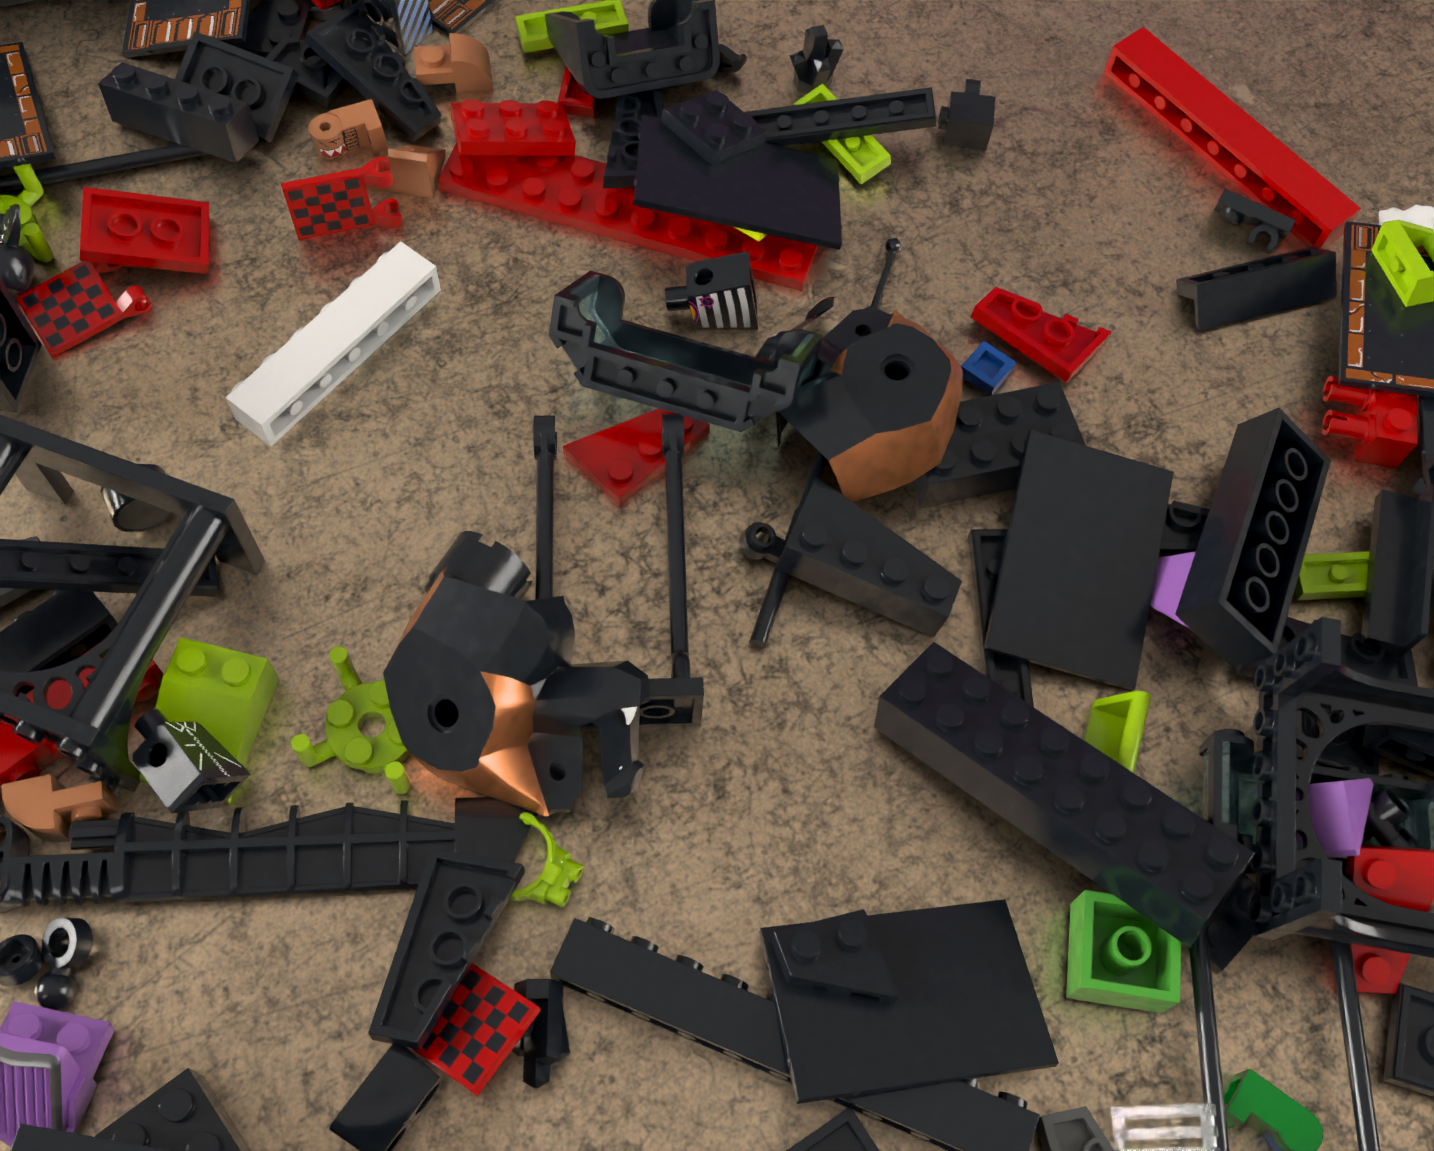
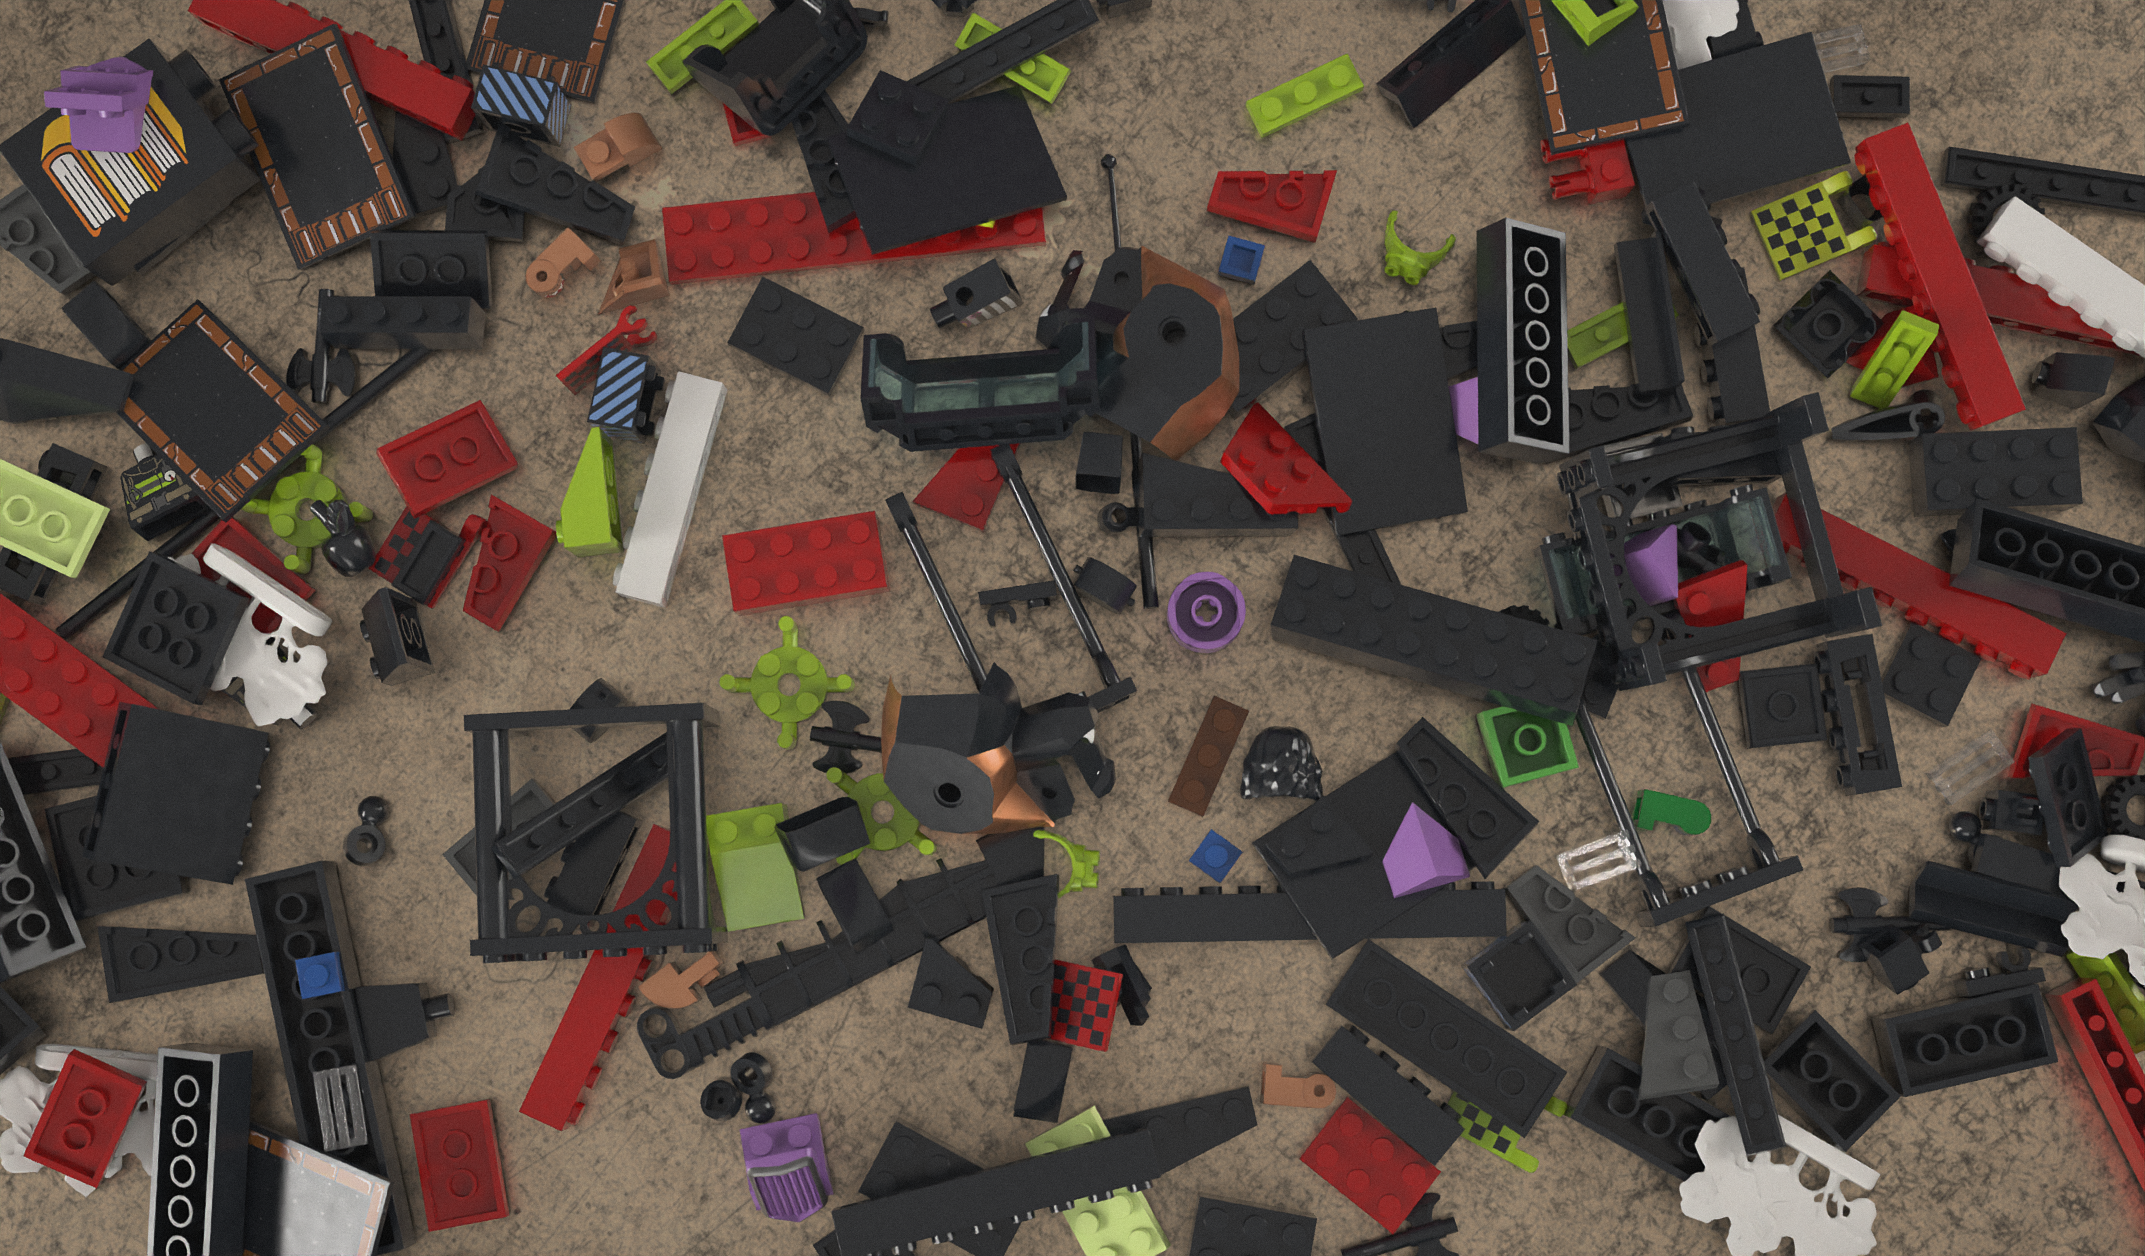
camera: 15 degrees left, 20 degrees up
black torso [132,708,251,813] -> none
black brick [425,531,533,599] -> none
red plate [451,100,576,156] -> none
lime tile [1082,690,1151,773] -> none
none -> black piece [286,289,356,404]
none -> black tile [391,520,466,605]
none -> red wing [463,494,557,632]
none -> lime slope [556,427,624,558]
none -> black container [587,347,665,444]
none -> lime plate [719,616,855,750]
none -> red brick [722,511,890,616]
none -> black plate [727,277,865,397]
none -> black piece [774,797,870,872]
none -> black piece [810,701,882,774]
none -> black piece [816,858,894,955]
none -> black wing [907,934,994,1029]
none -> black plate [978,580,1057,628]
none -> black piece [1073,557,1137,614]
none -> black piece [1075,432,1123,494]
none -> medium lavender brick [1167,572,1246,653]
none -> reddish brown plate [1168,695,1249,817]
none -> blue plate [1189,829,1243,884]
none -> red wing [1220,402,1353,514]
none -> black hair [1240,726,1323,801]
none -> lime plate [1245,53,1364,138]
none -> medium lavender slope [1382,802,1470,898]
none -> lime helmet [1384,210,1456,285]
none -> black wing [1395,717,1539,879]

